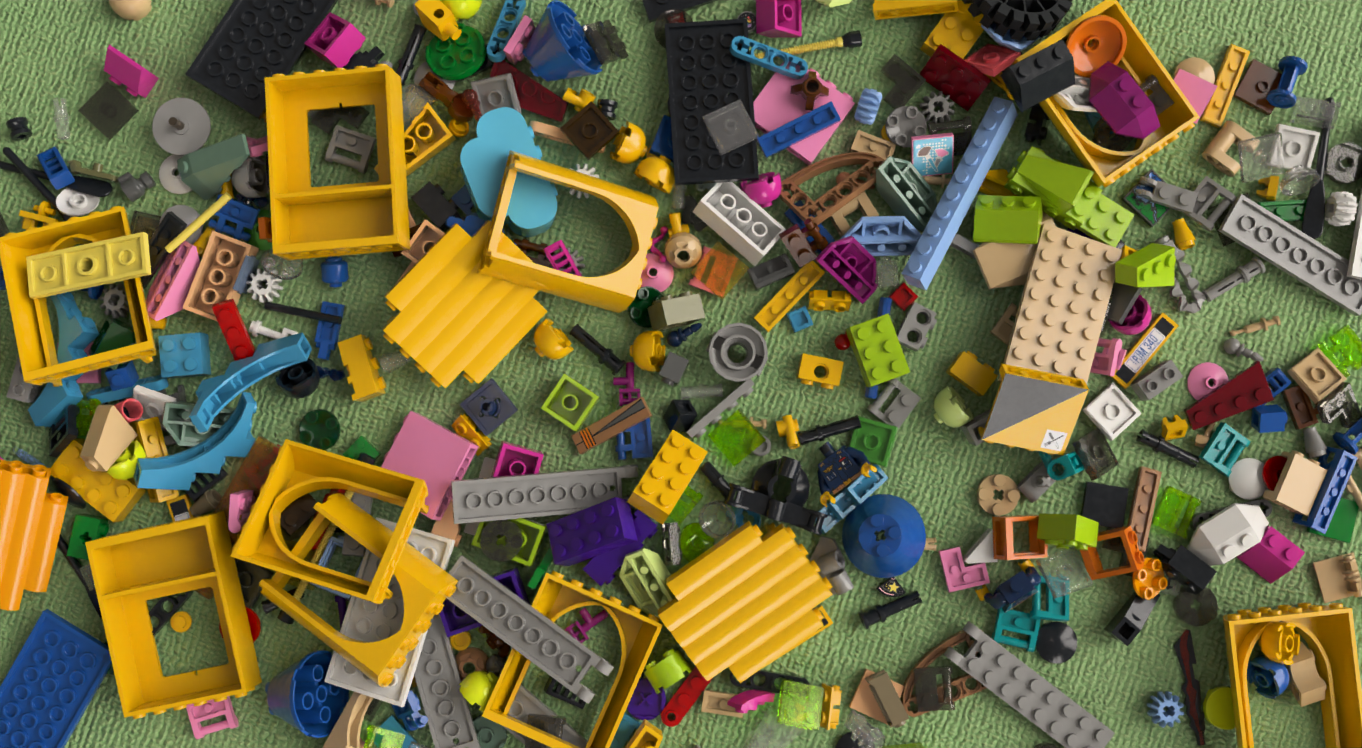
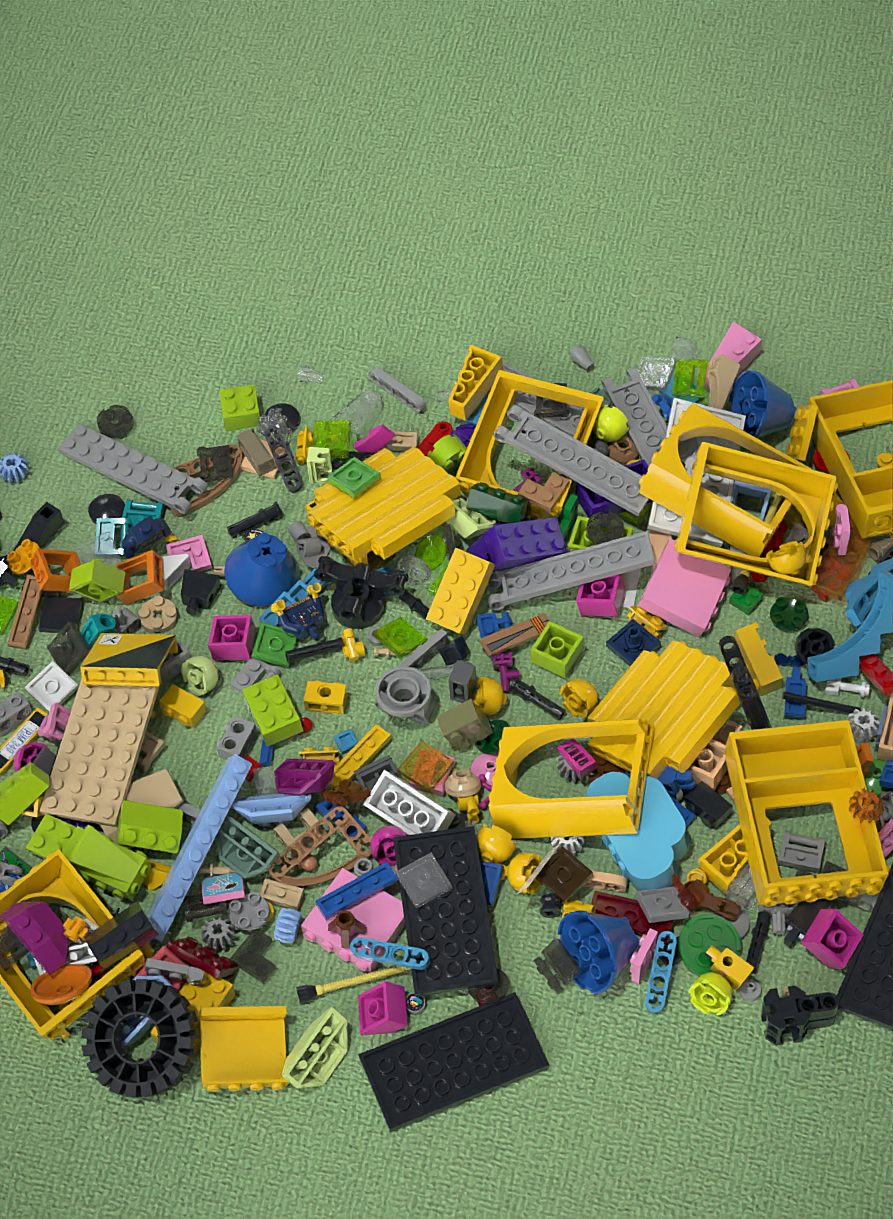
camera: 175 degrees right, 30 degrees down
none -> light orange gear [63,916,90,942]
none -> light grey hinge [144,958,204,985]
none -> black torso [181,569,221,615]
none -> dark pink brick [208,615,256,660]
none -> black beam [265,426,302,492]
none -> yellowish green hinge [307,447,332,484]
none -> bright green plate [328,457,381,498]
none -> light grey cone [354,858,374,877]
none -> dark green brick [466,482,529,524]
none -> white sticker [517,844,560,894]
none -> medium nougat plate [518,472,570,512]
none -> black piece [719,636,772,730]
none -> yellow cylinder [766,541,806,576]
none -> yellow plate [786,404,818,461]
none -> clear orange gear [849,787,885,824]

